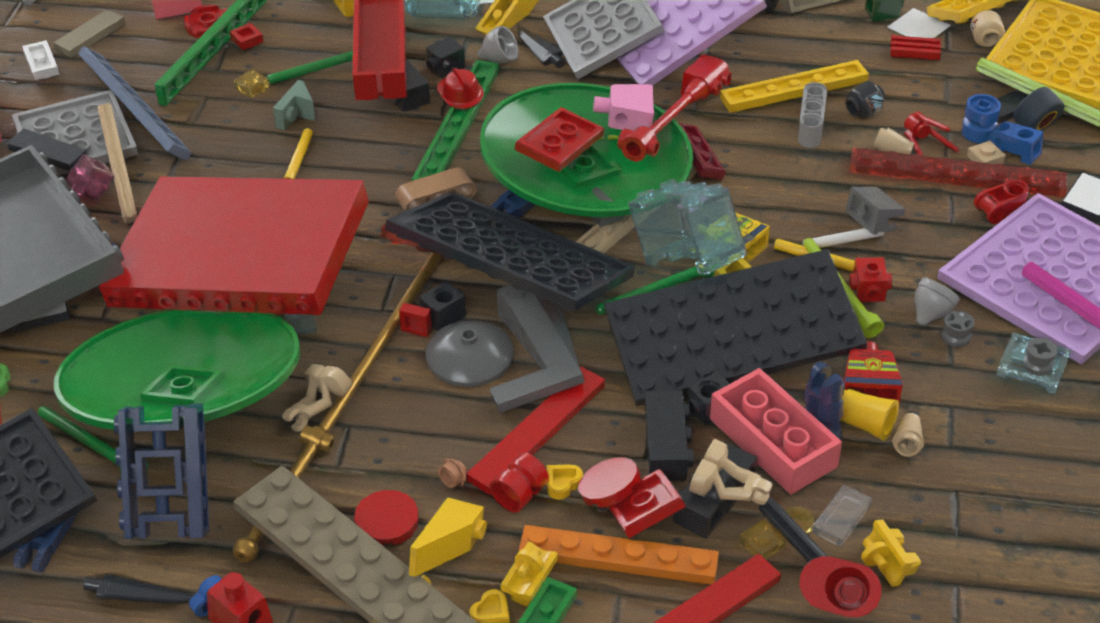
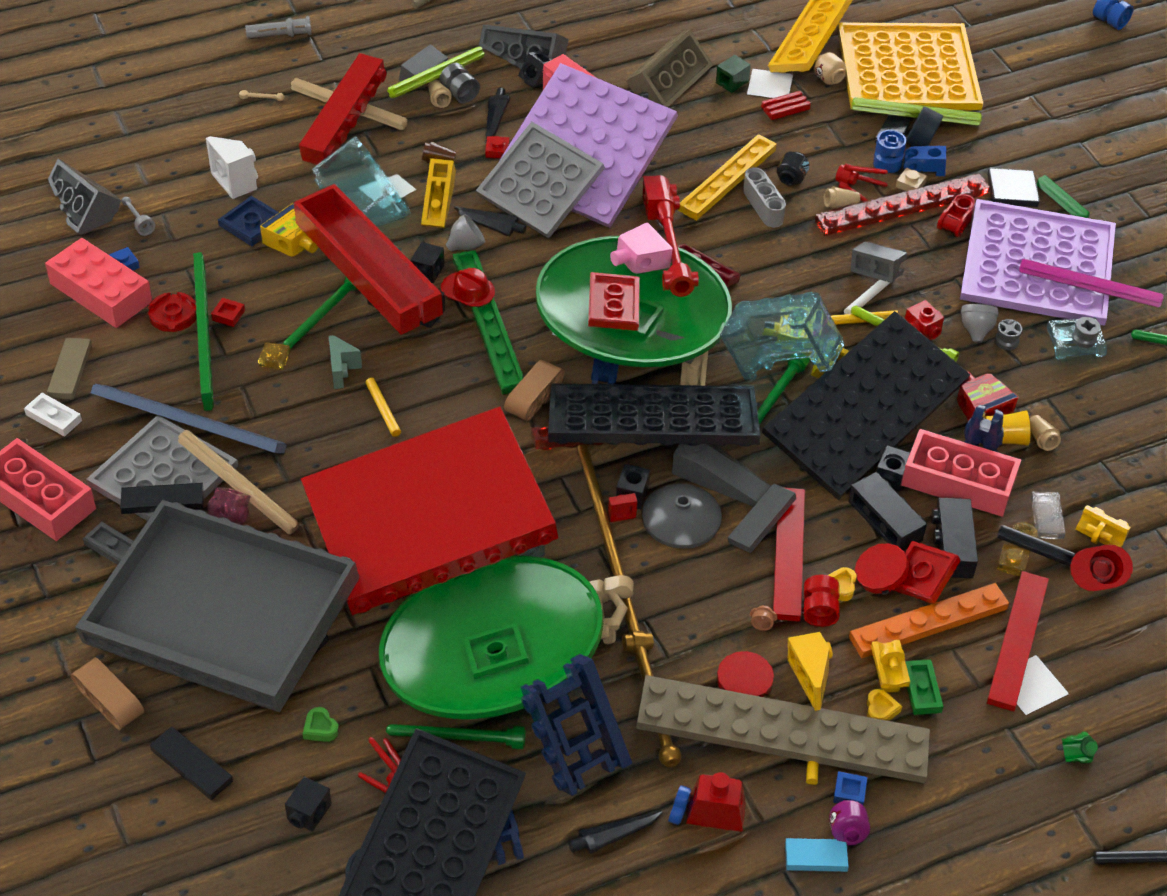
camera: 35 degrees left, 5 degrees up
tan piece [689,439,772,505] -> none

